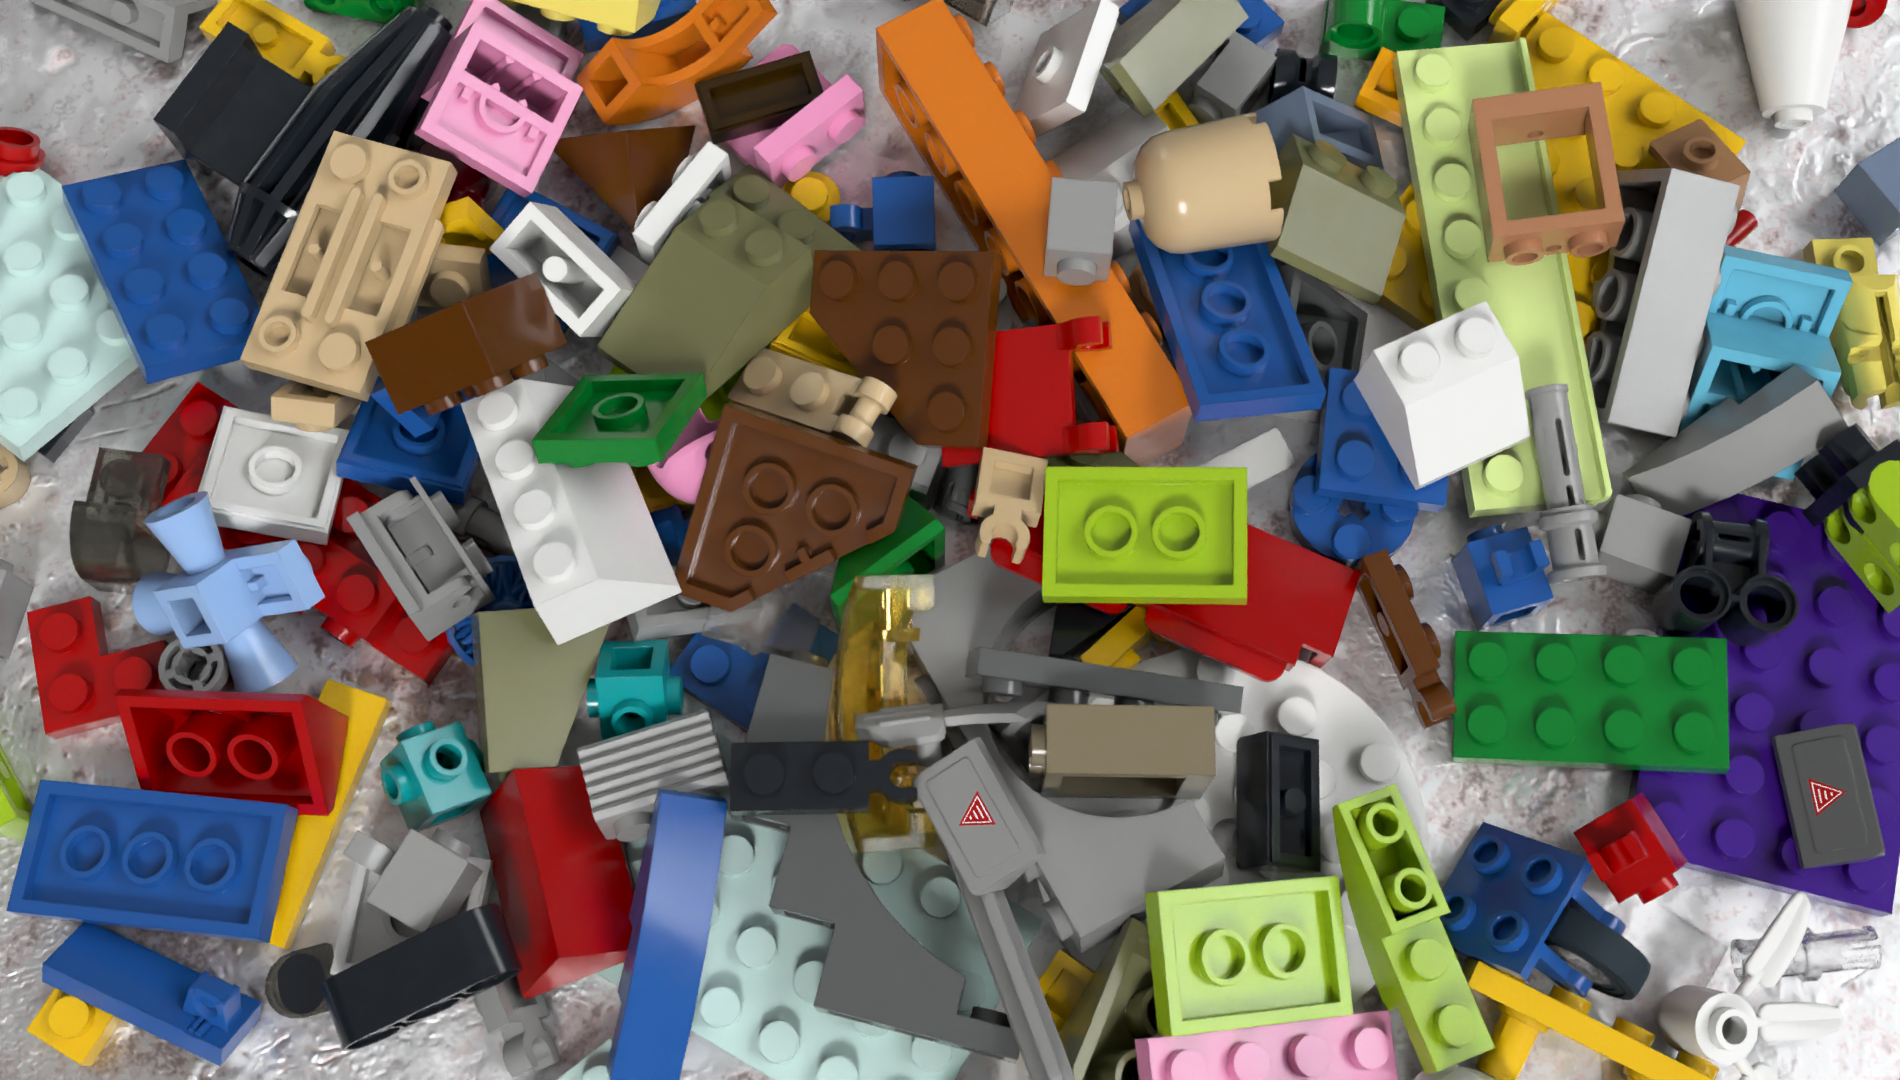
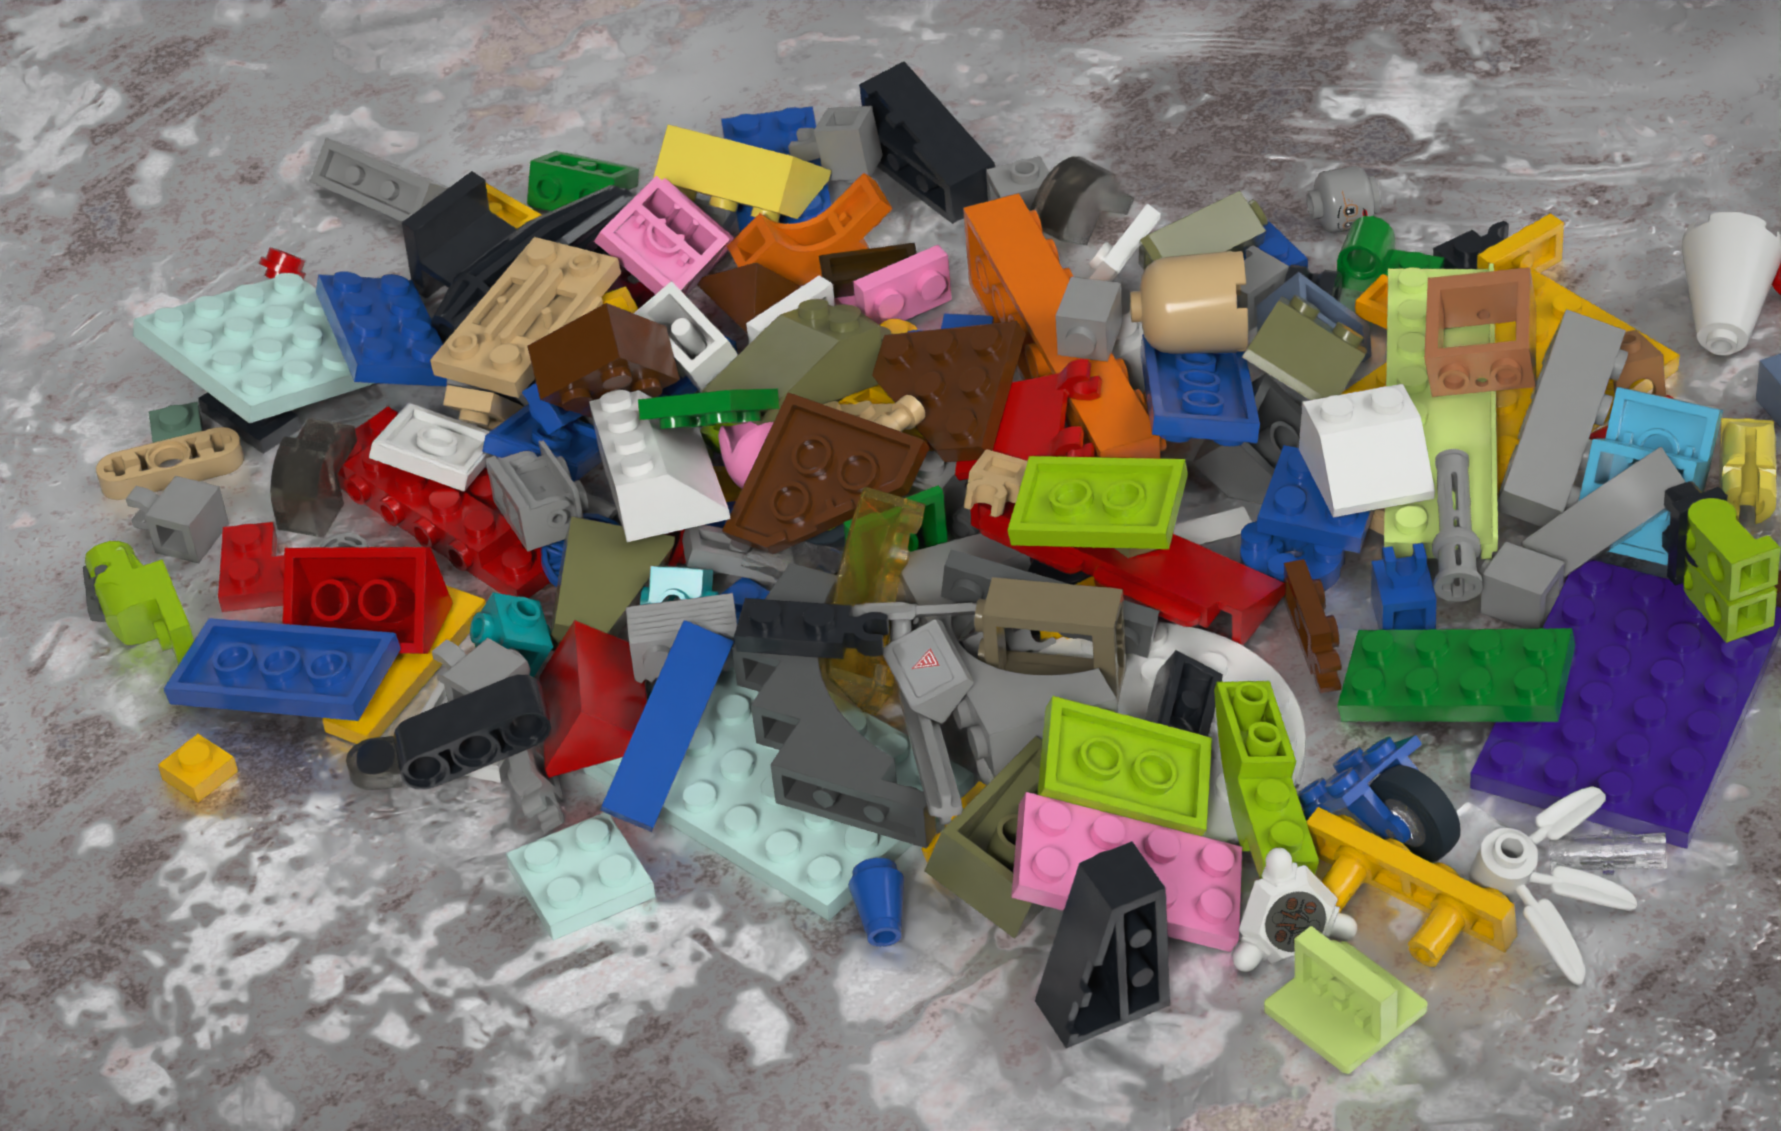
camera: 15 degrees right, 30 degrees down
blue hinge [42,922,262,1067] -> none
light blue brick [132,491,325,693] -> none
red brick [1573,792,1688,905] -> none
black piece [1651,511,1799,647] -> none
dark grey slope [1771,723,1885,869] -> none

